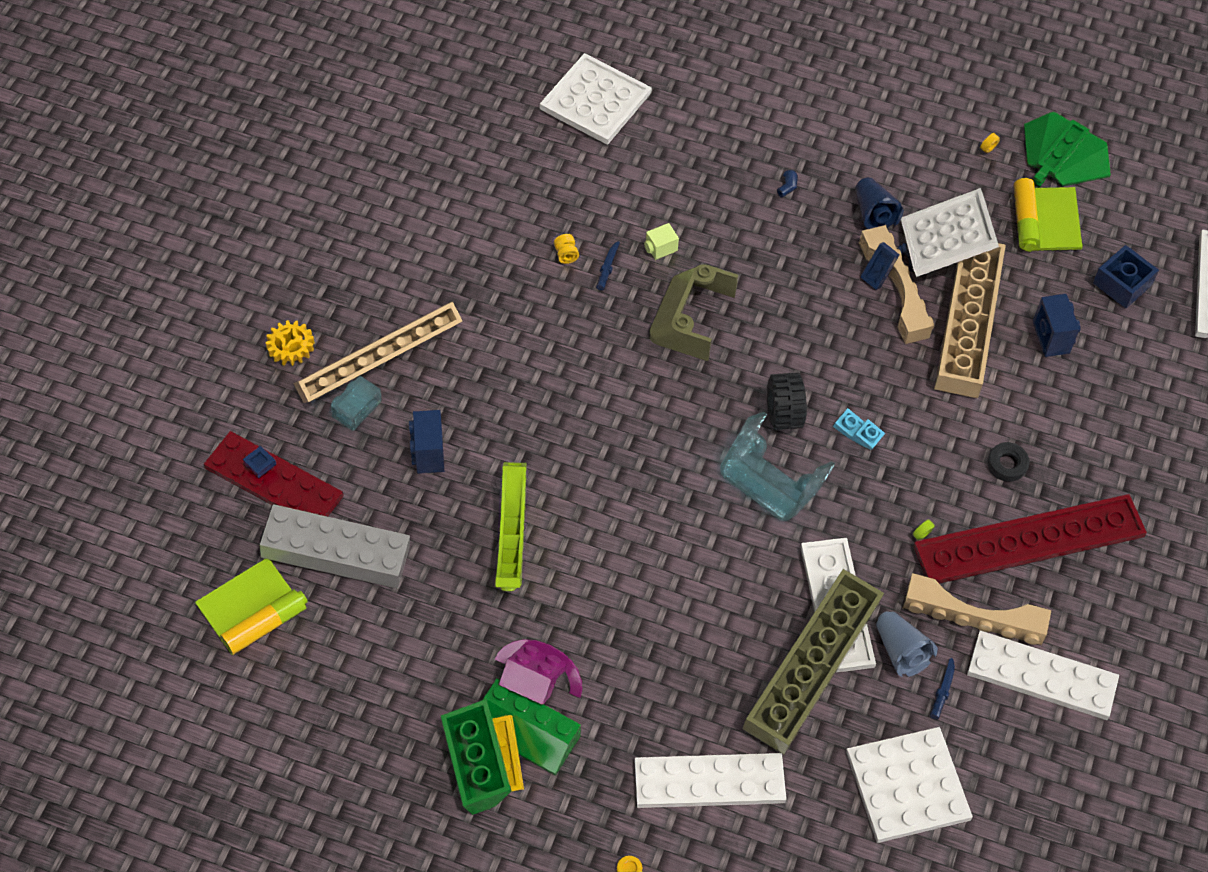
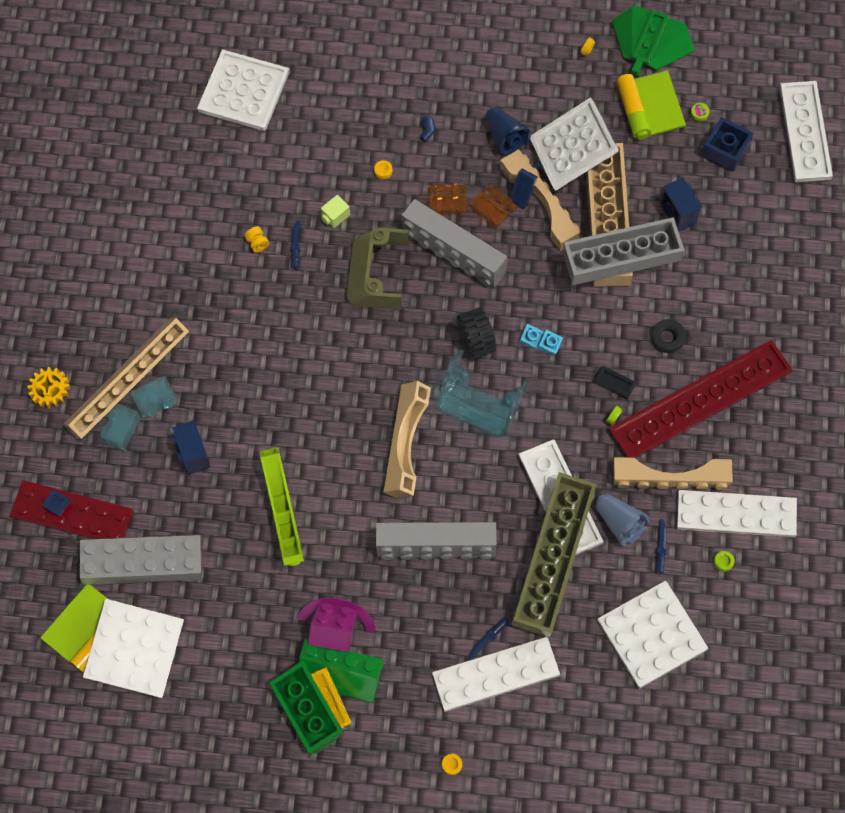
camera: 10 degrees left, 10 degrees up
none -> white plate [83,599,184,698]
none -> clear light blue brick [130,376,177,418]
none -> yellow tile [374,160,392,179]
none -> light grey brick [376,522,496,560]
none -> tan arch [384,381,431,499]
none -> light grey brick [402,199,507,289]
none -> clear orange plate [429,182,467,214]
none -> dark blue piece [469,616,510,661]
none -> clear orange plate [470,184,518,228]
none -> light grey brick [563,217,685,285]
none -> black tile [594,366,637,400]
none -> lime tile [691,103,710,122]
none -> lime tile [714,551,734,572]

